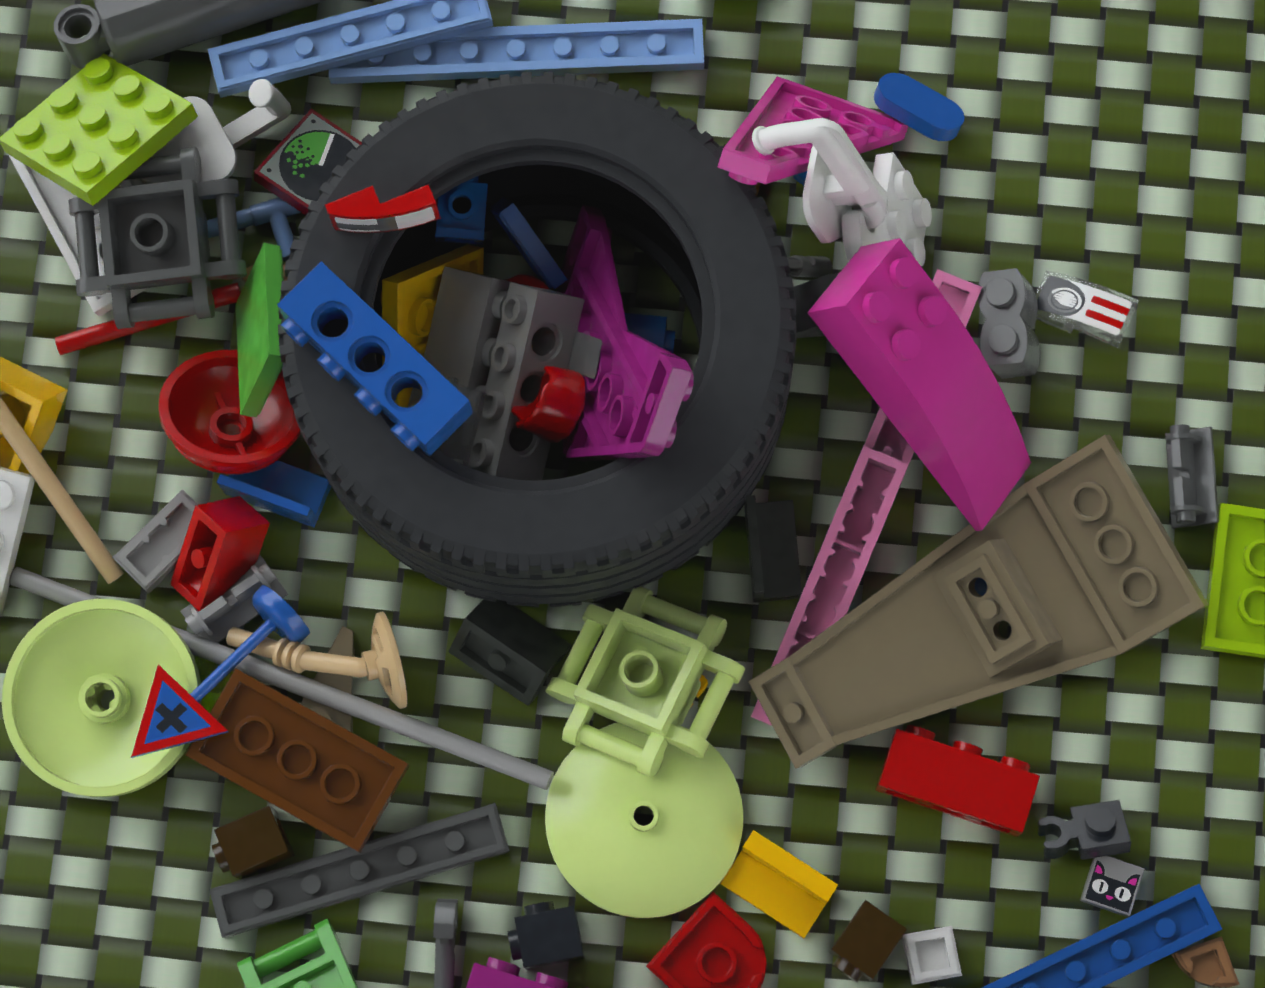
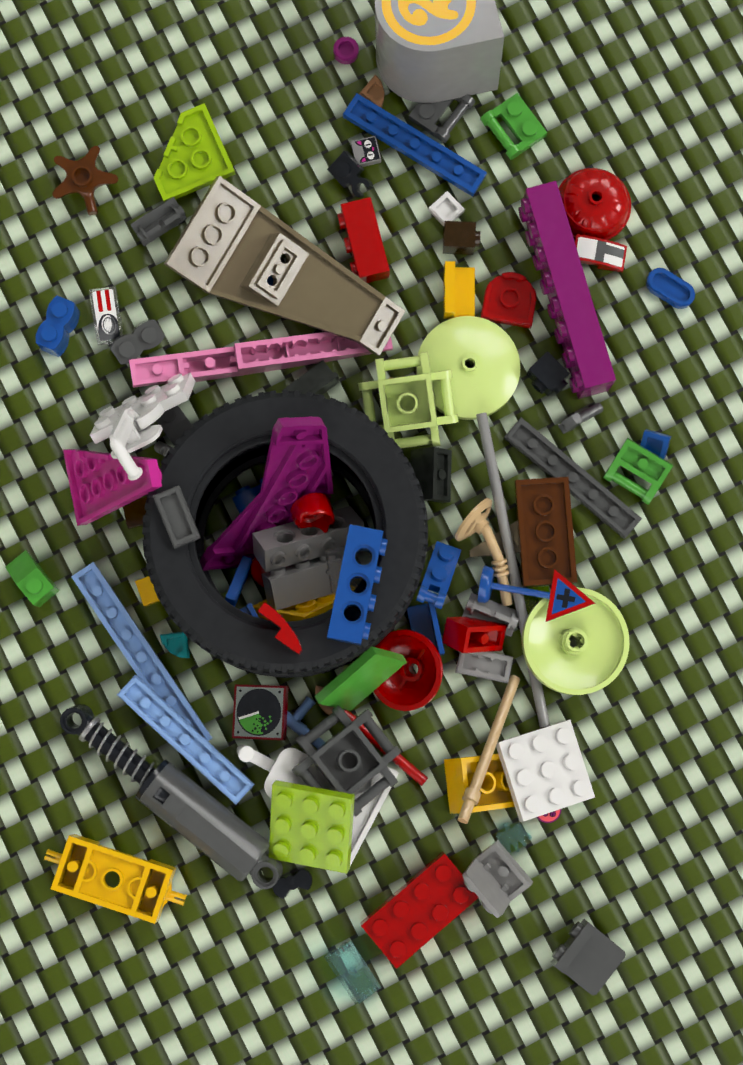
camera: 130 degrees left, 5 degrees up
dark brown brick [212,805,295,880] -> none
dark grey sticker [569,331,602,379] -> none
dark pink slope [807,238,1031,531] -> none
blue tile [874,73,964,141] -> none
none -> blue brick [36,296,80,357]
none -> dark grey tile [153,485,201,549]
none -> black piece [272,868,313,899]
none -> blue plate [416,541,461,609]

